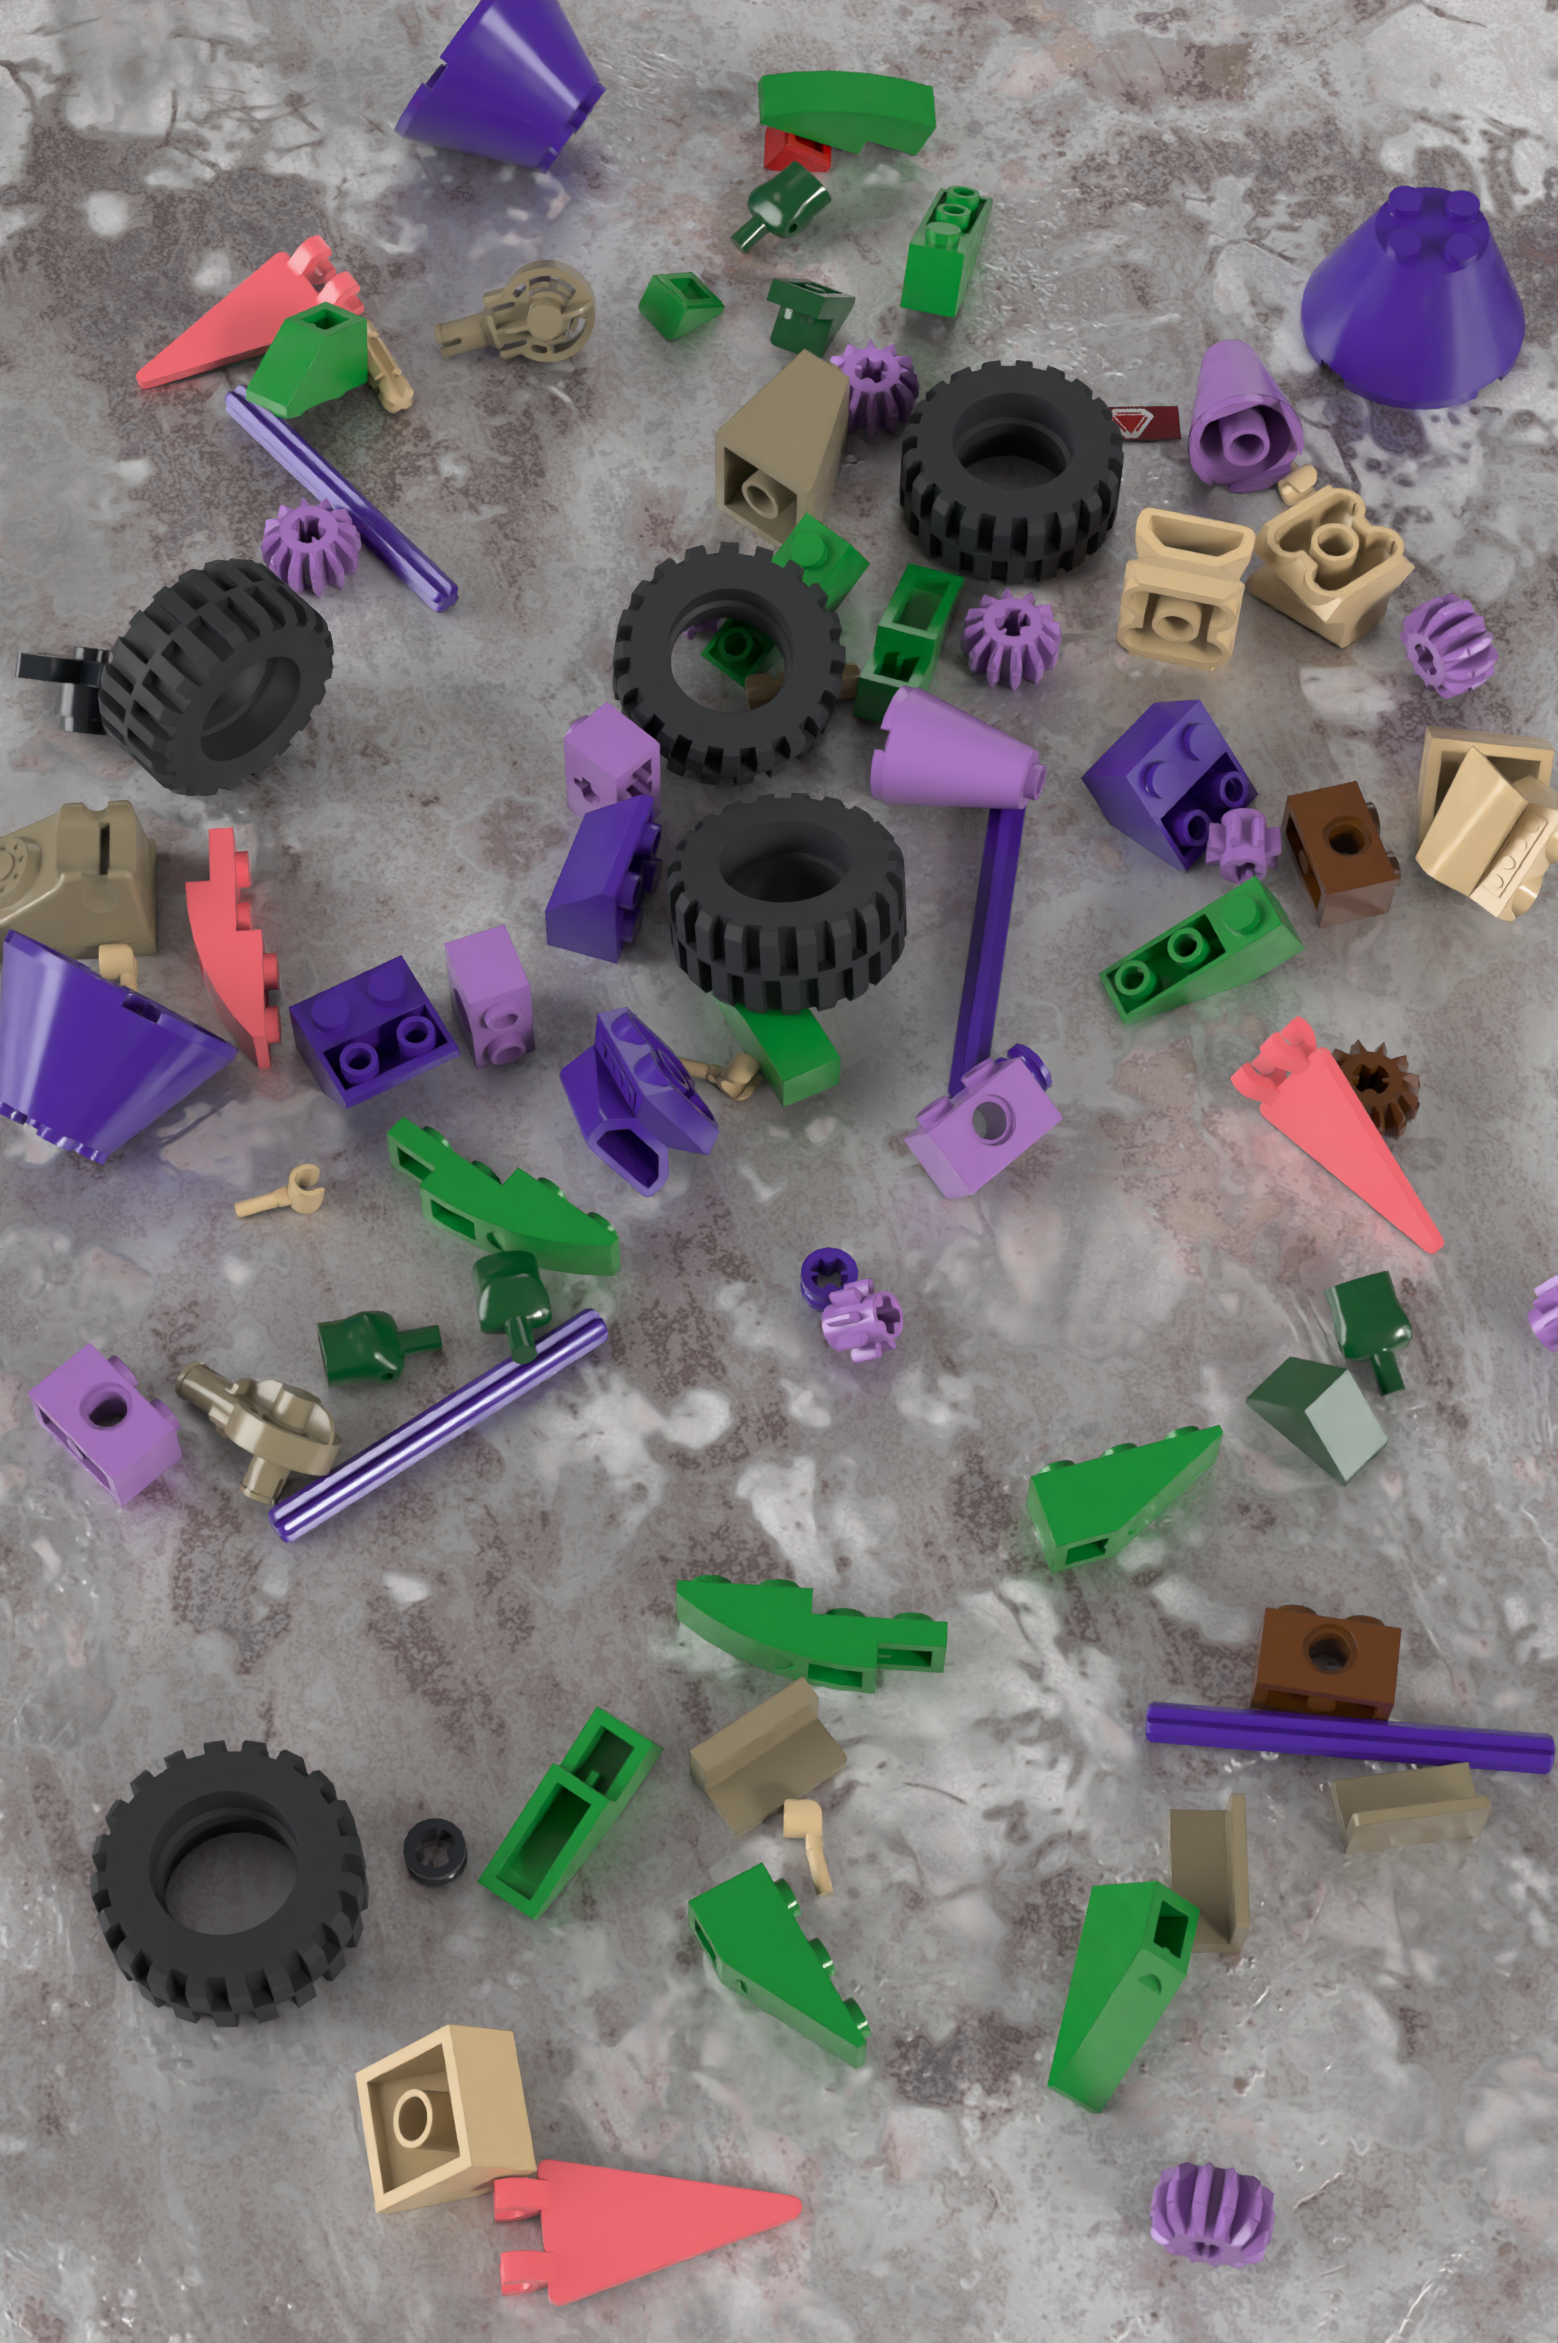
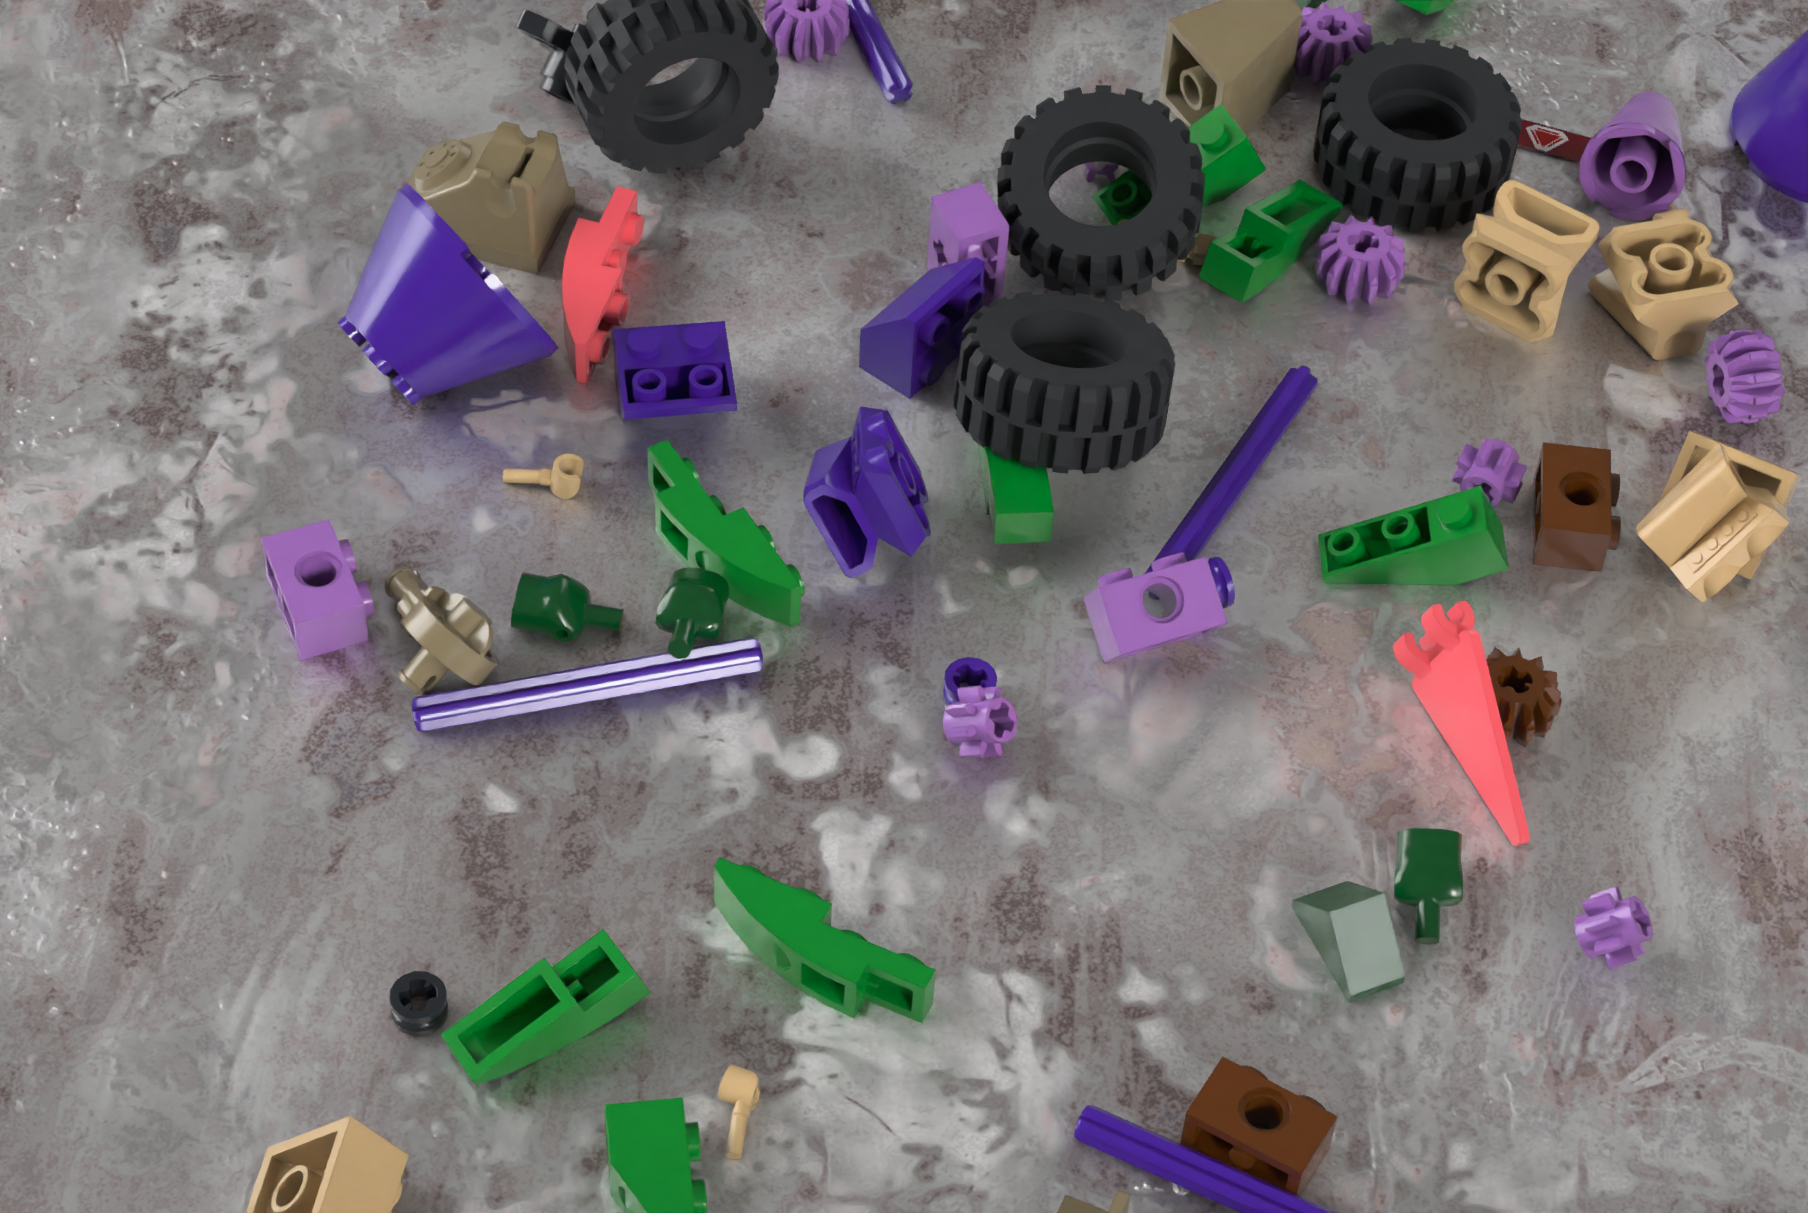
camera: 20 degrees right, 10 degrees down
black tyre [90,1740,369,2027] -> none
tan hand [99,943,139,993] -> none
medium lavender brick [444,924,535,1070] -> none
tan hand [678,1052,763,1102] -> none
dark tan panel [689,1676,847,1837] -> none
medium lavender cone [870,685,1047,809] -> none
green slope [1026,1425,1223,1574] -> none
dark purple slope [1081,699,1259,871] -> none

